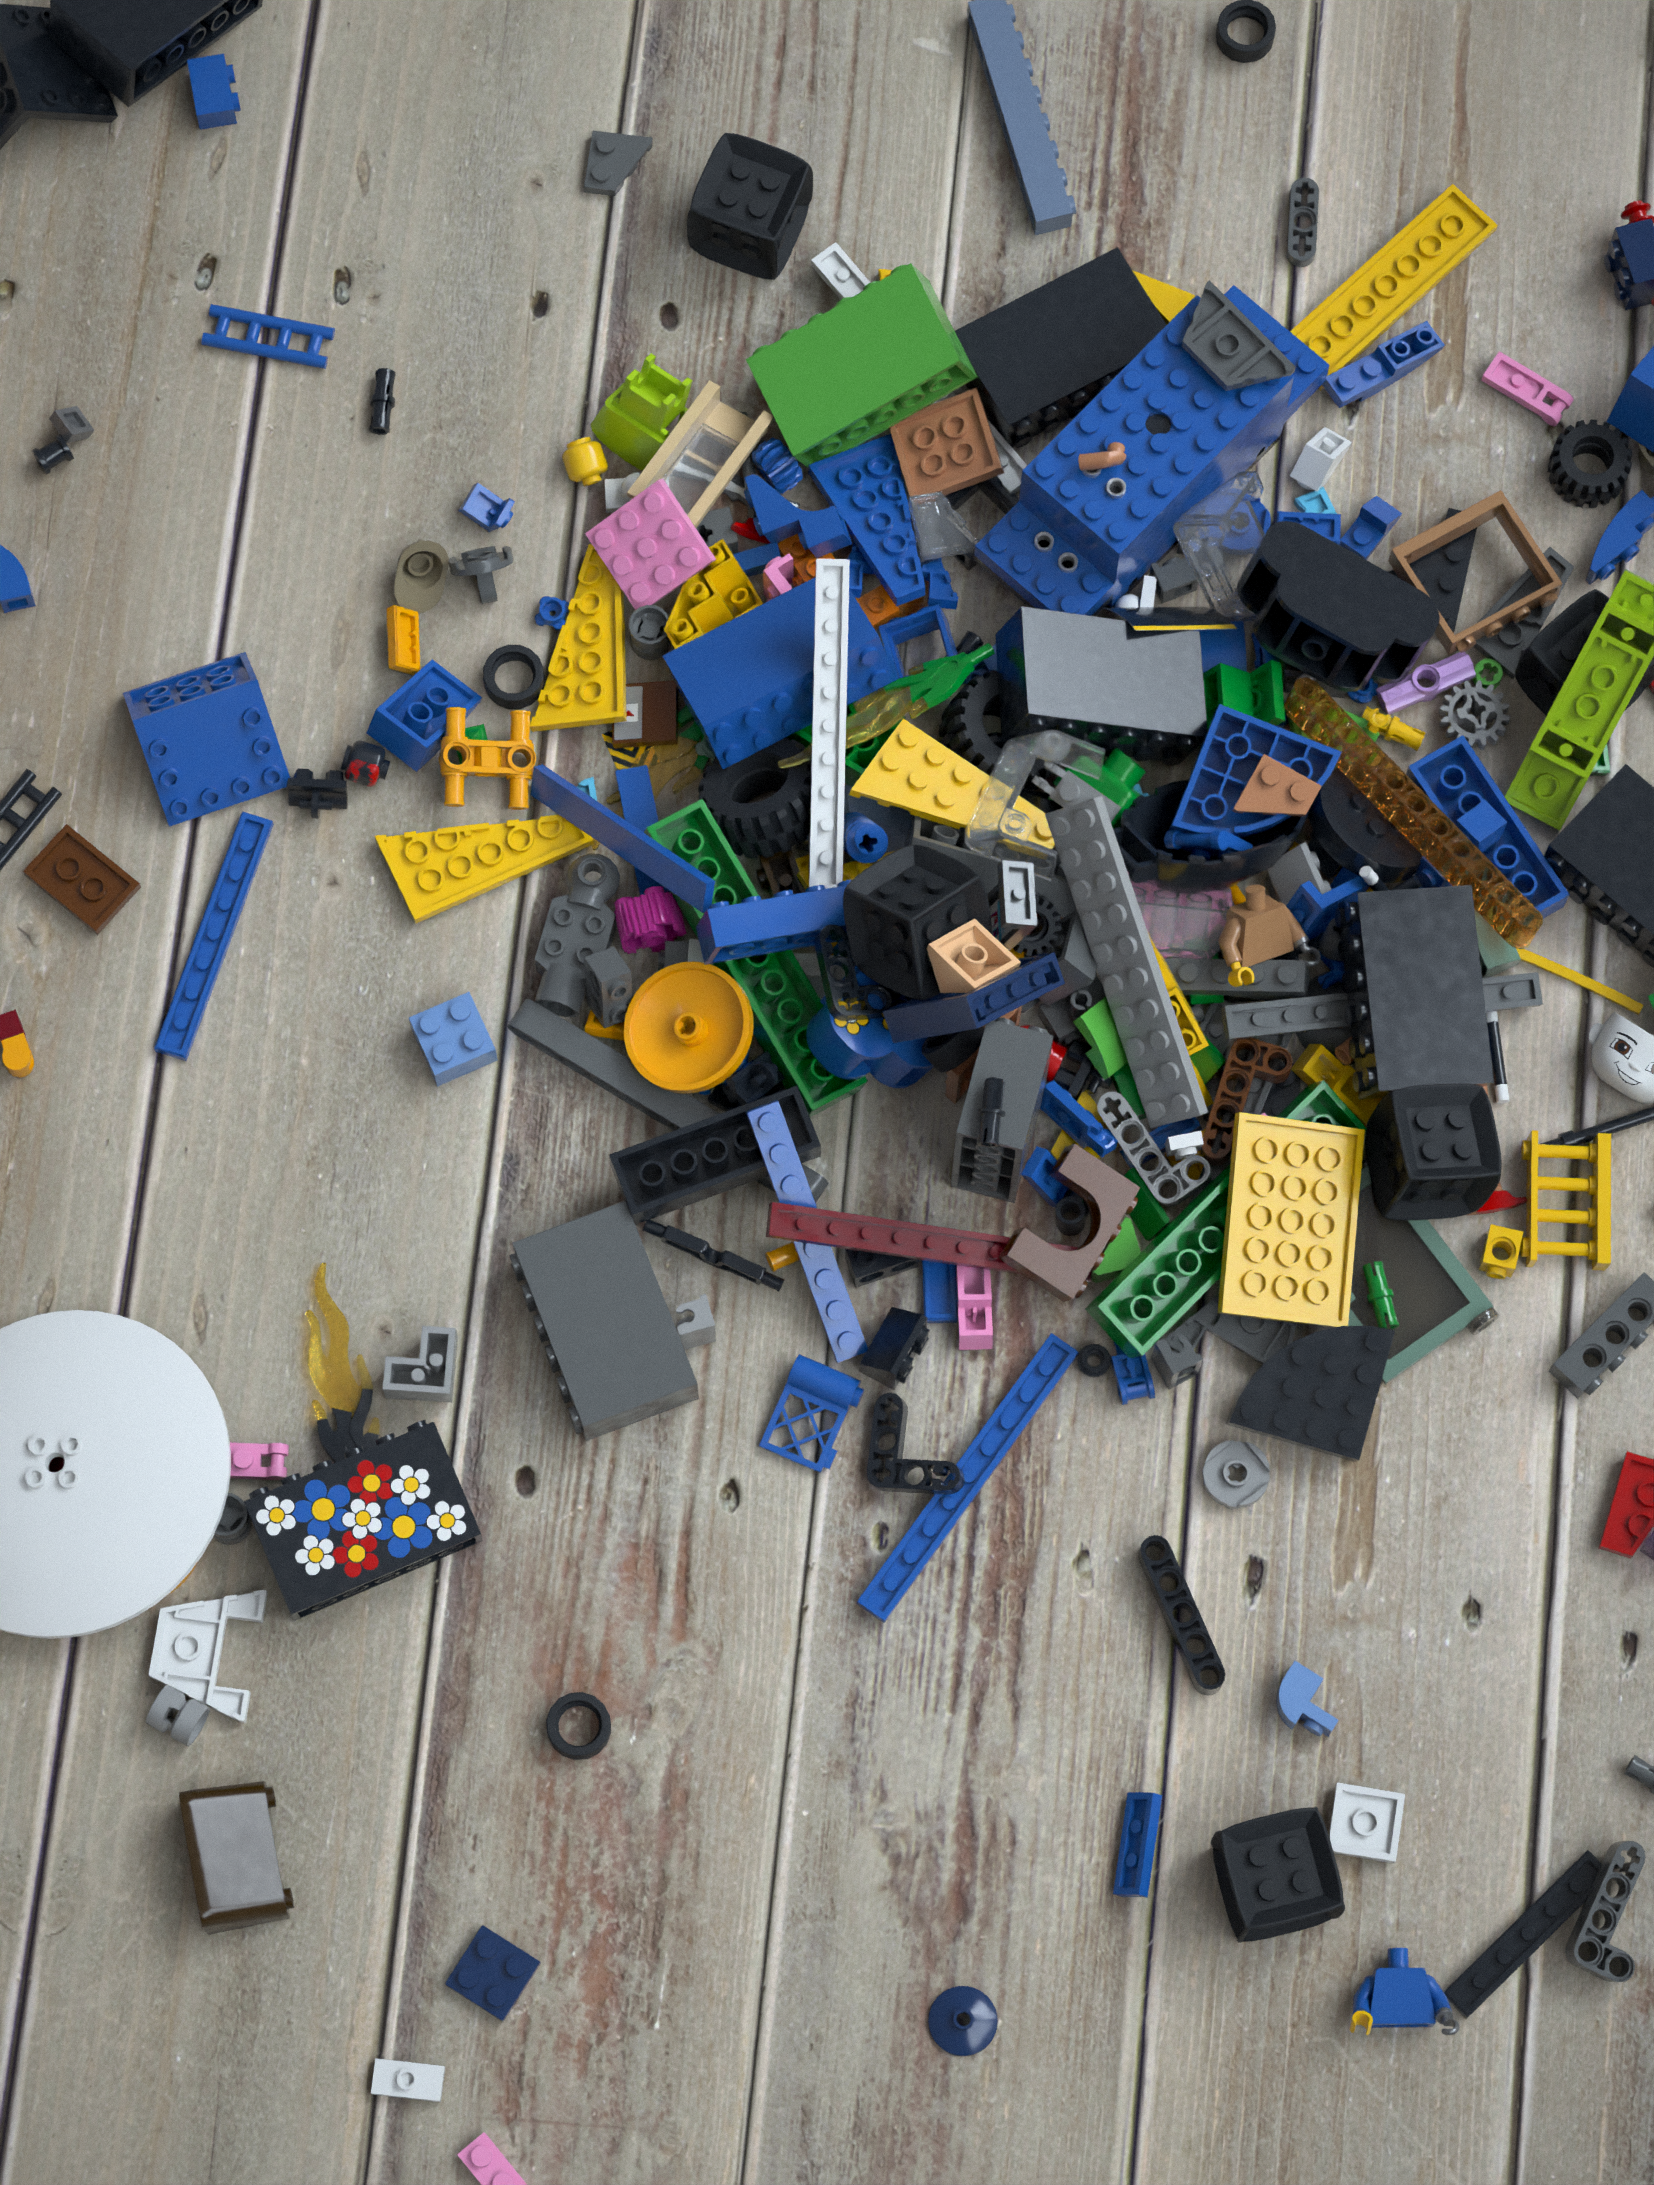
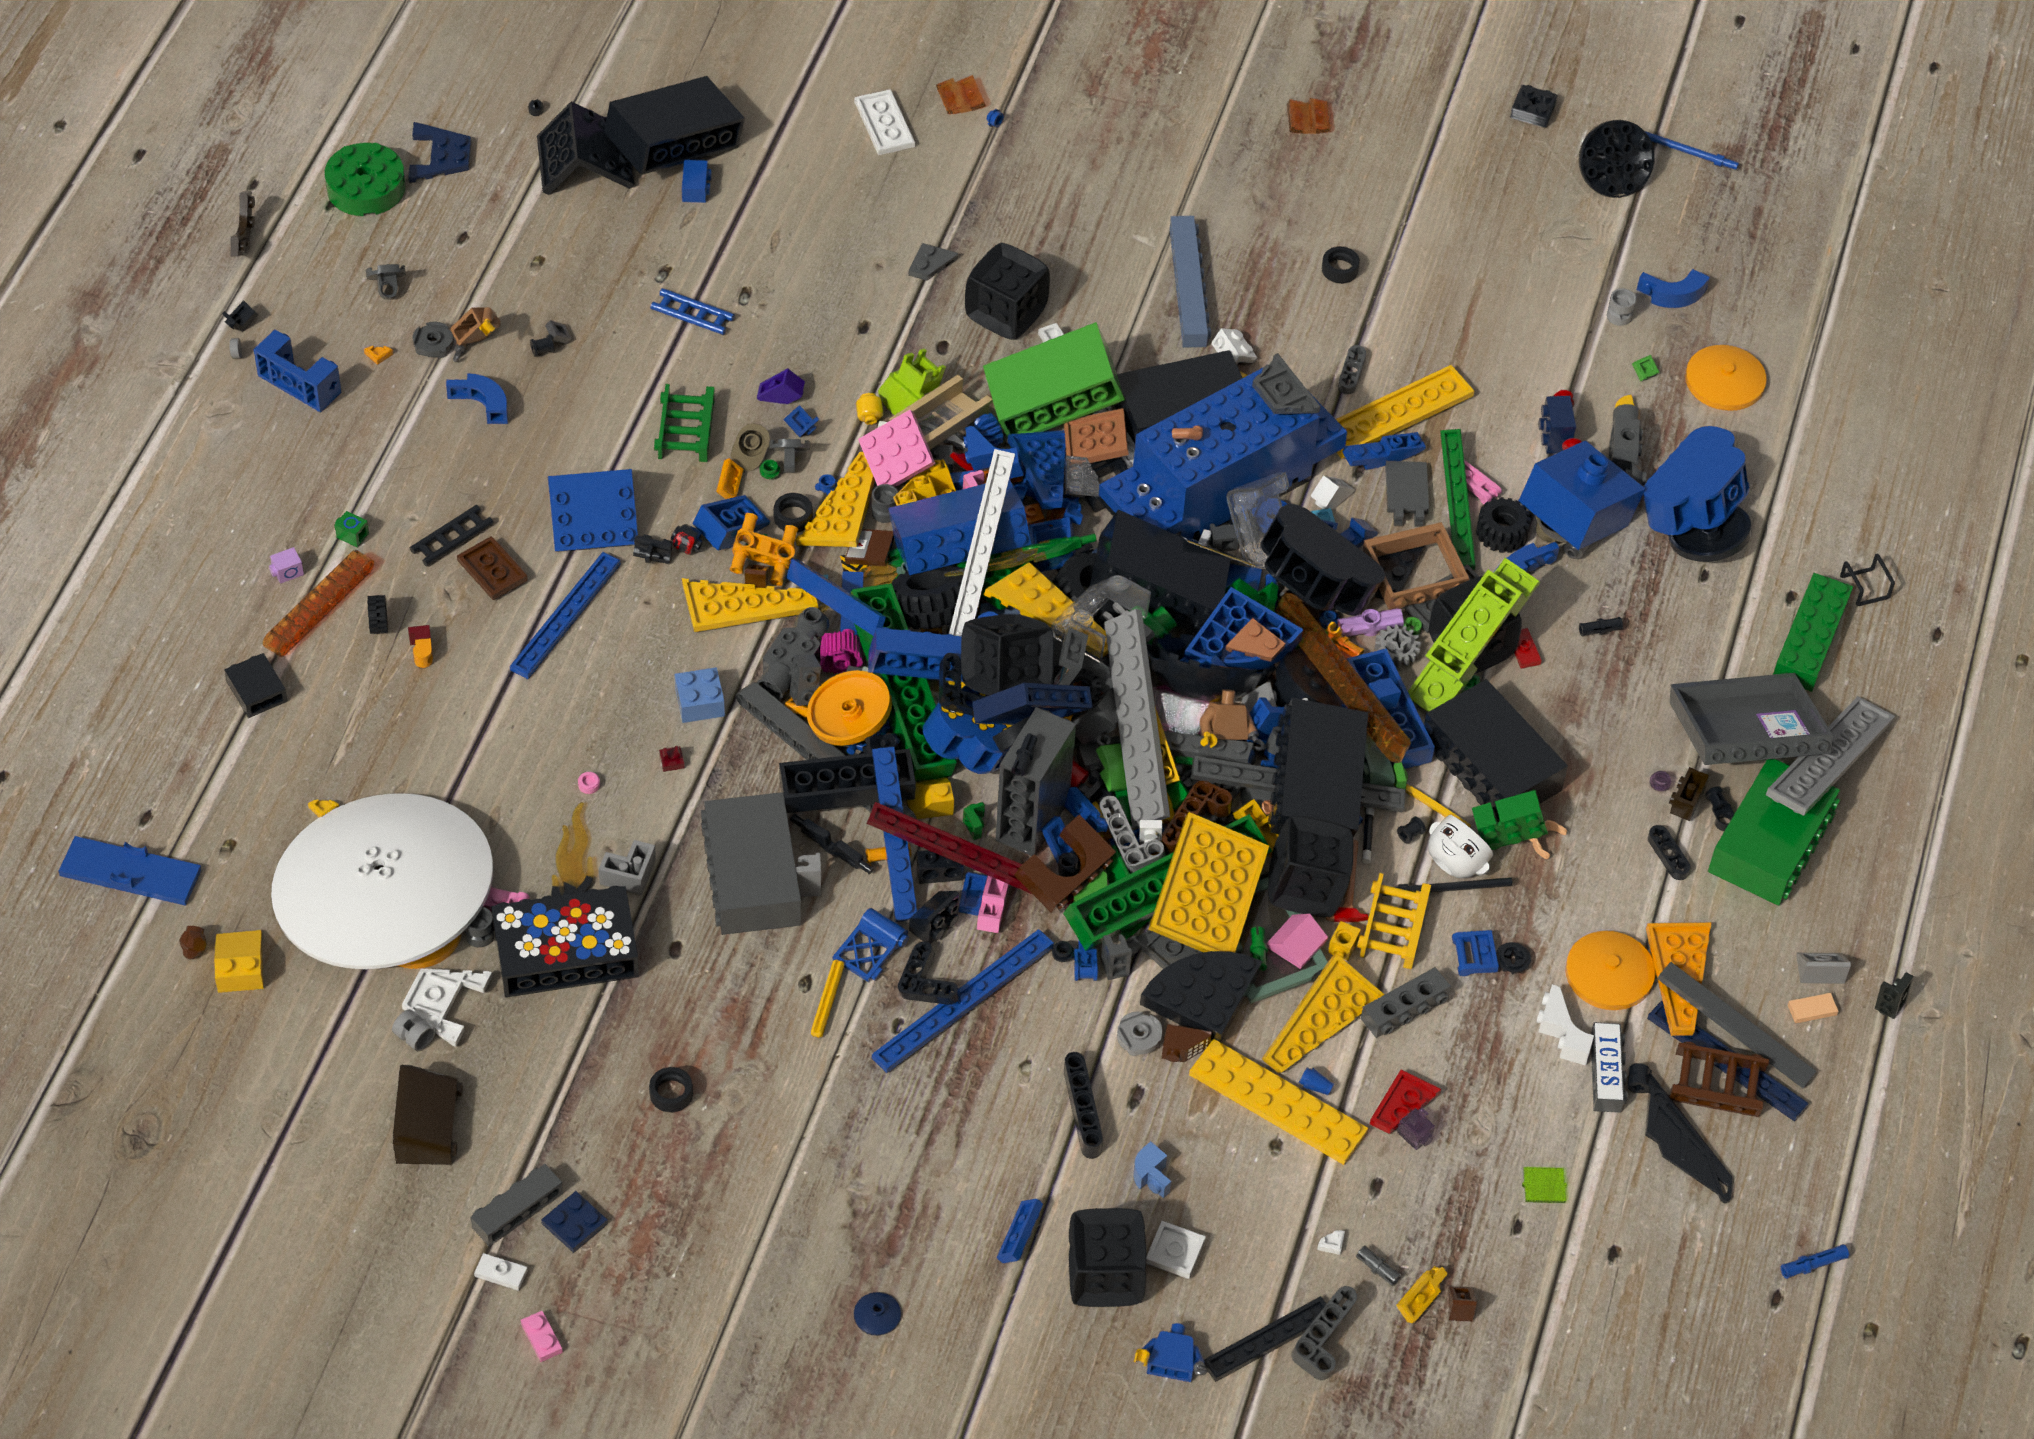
camera: 10 degrees right, 20 degrees down
black pin [369,368,396,435] -> none
light nougat slope [927,918,1021,993] -> none
none -> dark grey brick [471,1164,563,1247]
none -> bright pink tile [578,772,600,794]
none -> green fence [654,384,715,462]
none -> dark red tile [659,746,685,772]
none -> reddish brown slope [745,564,770,588]
none -> dark purple slope [756,368,805,404]
none -> green plate [759,460,780,479]
none -> yellow axle [811,960,844,1038]
none -> yellow slope [906,777,954,819]
none -> green bracket [963,802,985,840]
none -> reddish brown slope [1161,1024,1212,1062]
none -> yellow plate [1189,1039,1368,1165]
none -> white bracket [1212,328,1257,364]
none -> yellow wing [1262,954,1385,1073]
none -> bright pink slope [1266,914,1328,969]
none -> blue cone [1299,1067,1334,1096]
none -> white tile [1317,1230,1345,1255]
none -> dark grey tile [1385,461,1429,527]
none -> bright green tile [1393,762,1408,789]
none -> black bush [1397,816,1426,844]
none -> green tile [1440,429,1476,570]

